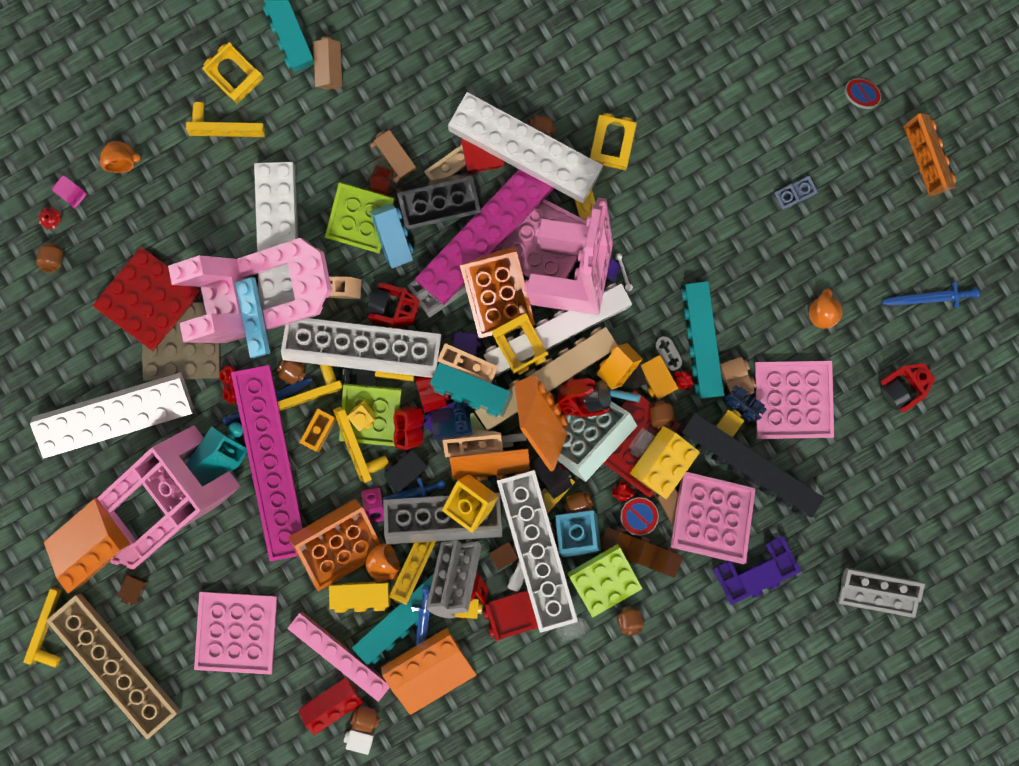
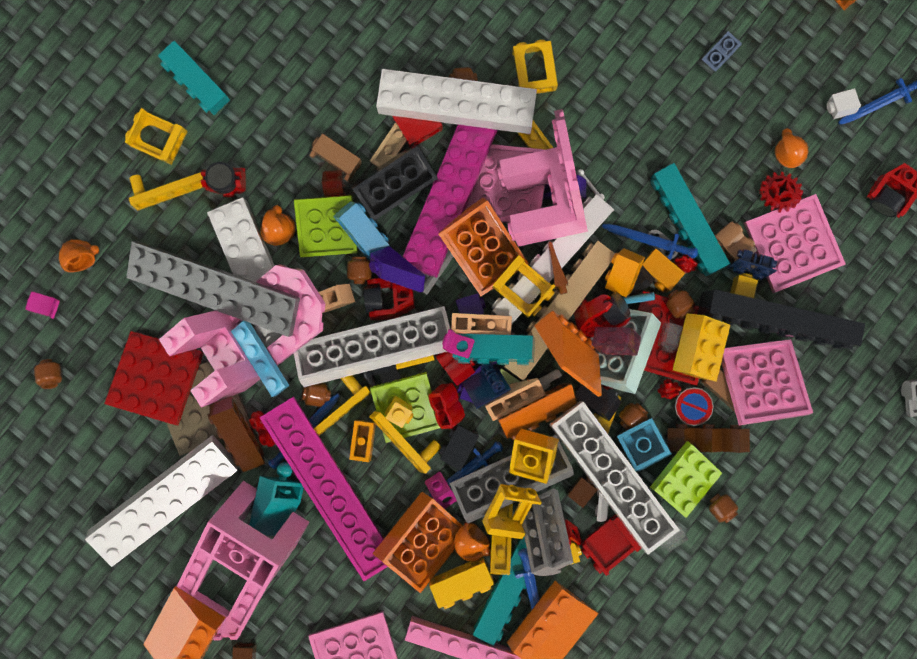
camera: 20 degrees left, 0 degrees up
red plant [38,207,62,230] -> none
medium nougat brick [313,36,342,90] -> none
dark purple bracket [712,536,801,605] -> none
none -> plate [126,241,300,337]
none -> piece [201,162,246,197]
none -> reddish brown brick [207,396,265,472]
none -> orange piece [260,205,296,246]
none -> dark orange head [347,257,372,284]
none -> dark purple slope [369,246,425,292]
none -> dark pink bracket [442,329,475,358]
none -> yellow panel [482,484,542,539]
none -> dark orange piece [548,242,568,295]
none -> clear pink brick [592,327,641,356]
none -> blue sword [602,224,698,260]
none -> red gear [759,172,803,213]
none -> white brick [827,88,861,119]

